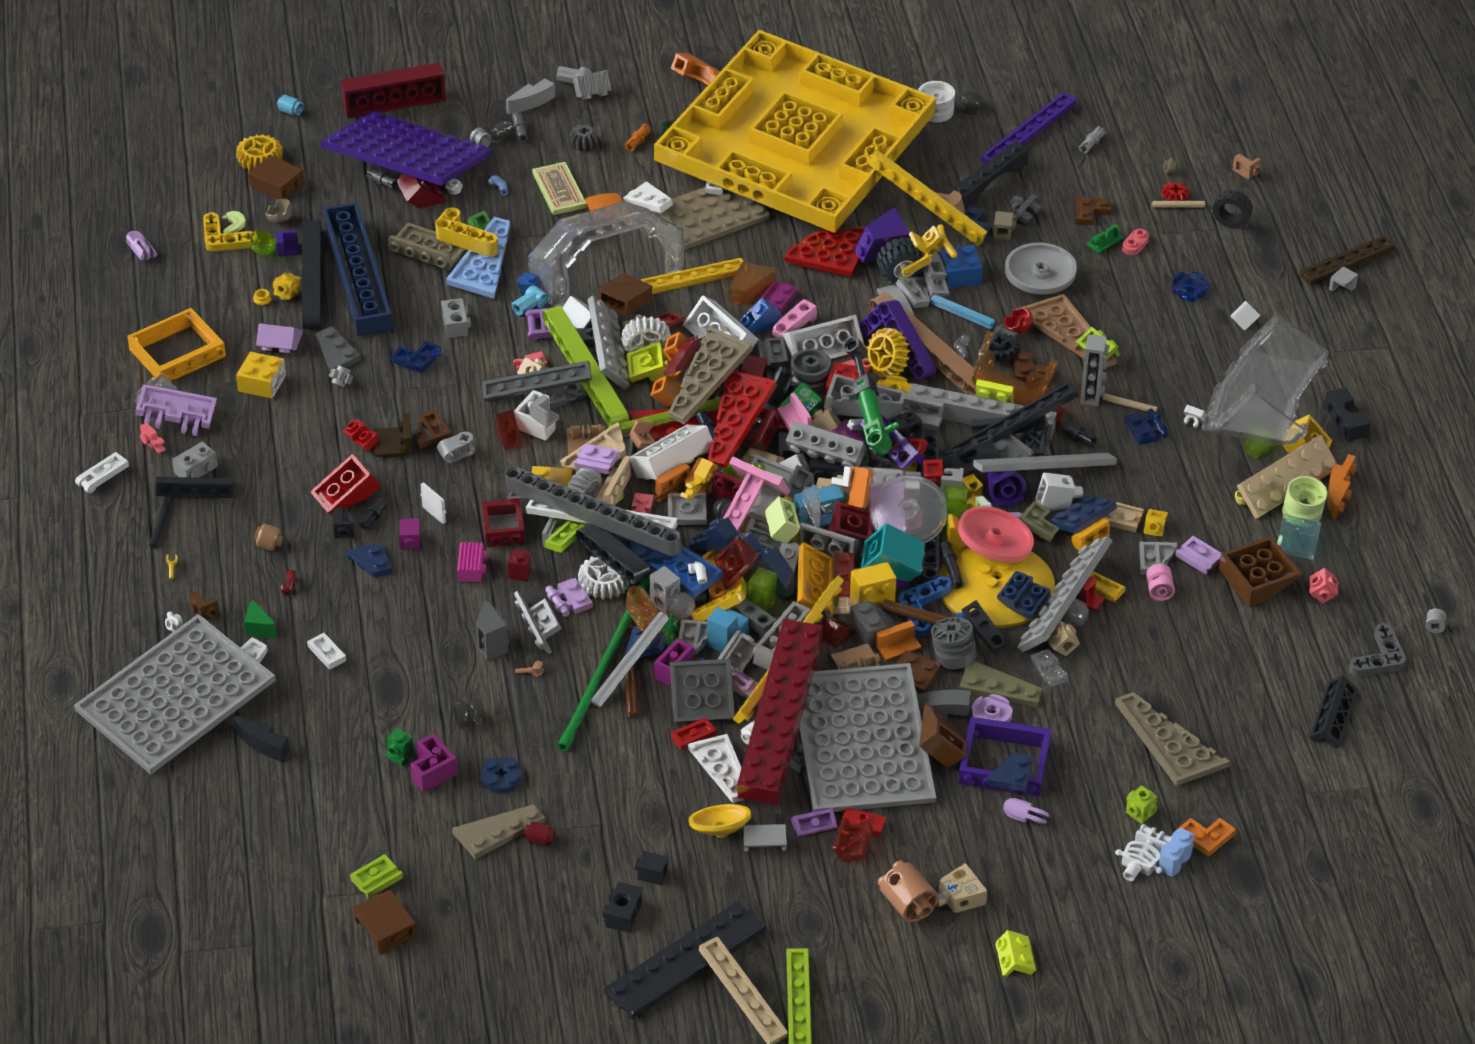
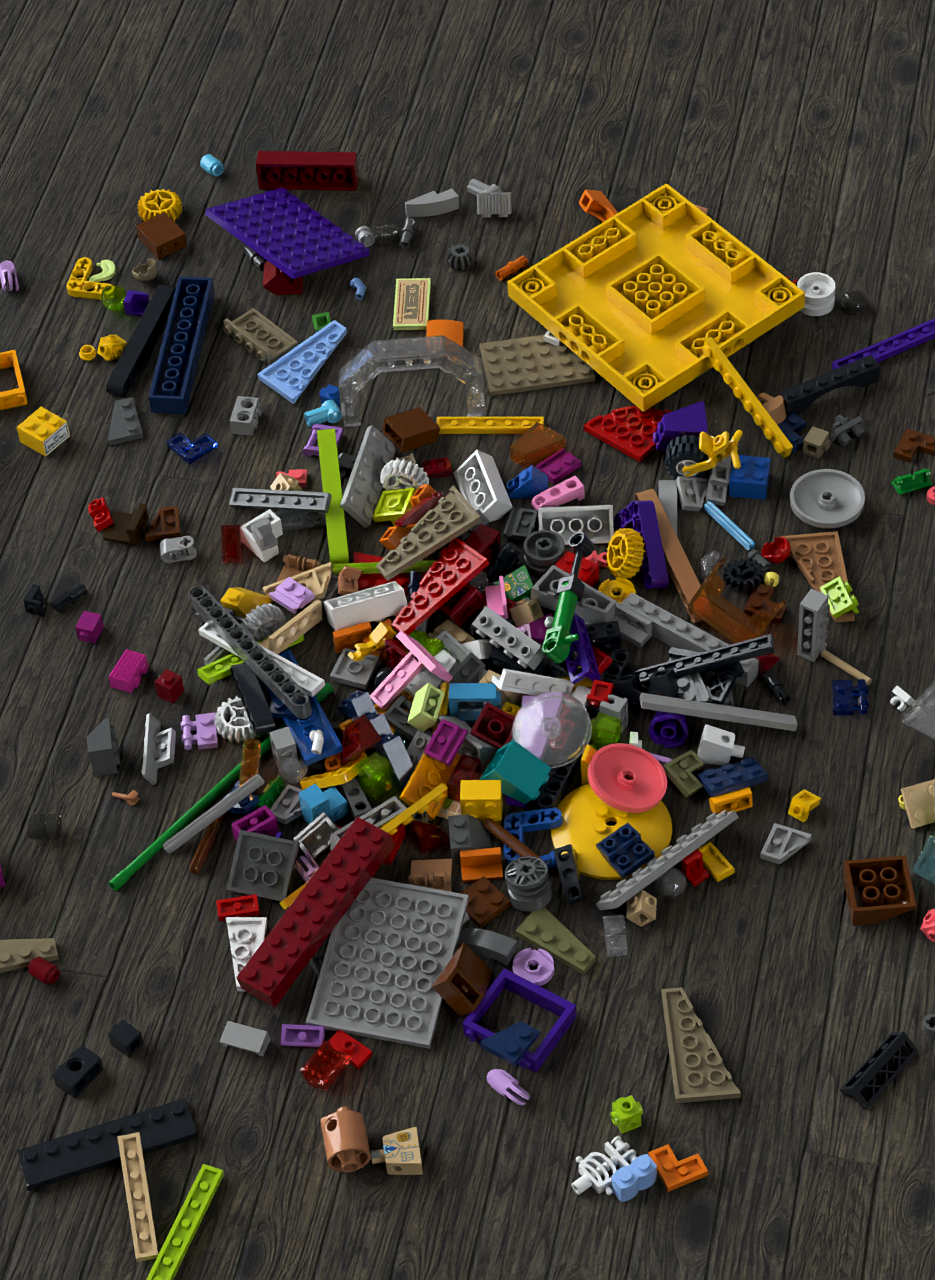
camera: 25 degrees right, 5 degrees up
lavender slope [256,324,303,353] -> none
red slope [310,454,381,515] -> none
light grey gear [329,365,353,387] -> none
dark blue wing [345,542,392,578] -> none
white piece [420,482,446,524] -> none
yellow beam [435,208,498,257] -> none
white plate [445,179,463,195] -> none
dark red window [481,498,525,547] -> none
dark blue plate [481,757,522,794] -> none
white panel [563,296,591,328] -> none
white wing [623,182,673,213] -> none
coral plate [632,493,654,513] -> none
yellow dish [689,804,751,838] -> none
clear slope [803,485,821,527] -> none
orange panel [848,467,874,508] -> none
black pin [939,541,965,589] -> none
yellow piece [962,474,983,510] -> none
neon yellow plate [976,379,1014,404] -> none
neon yellow bracket [996,930,1036,976] -> none
tan plate [1102,502,1144,533] -> none
bright pink wheel [1146,564,1175,601] -> none
lavender plate [1175,536,1221,574] -> none
none -> magenta plate [423,718,468,767]
none -> light yellow hinge [764,572,779,587]

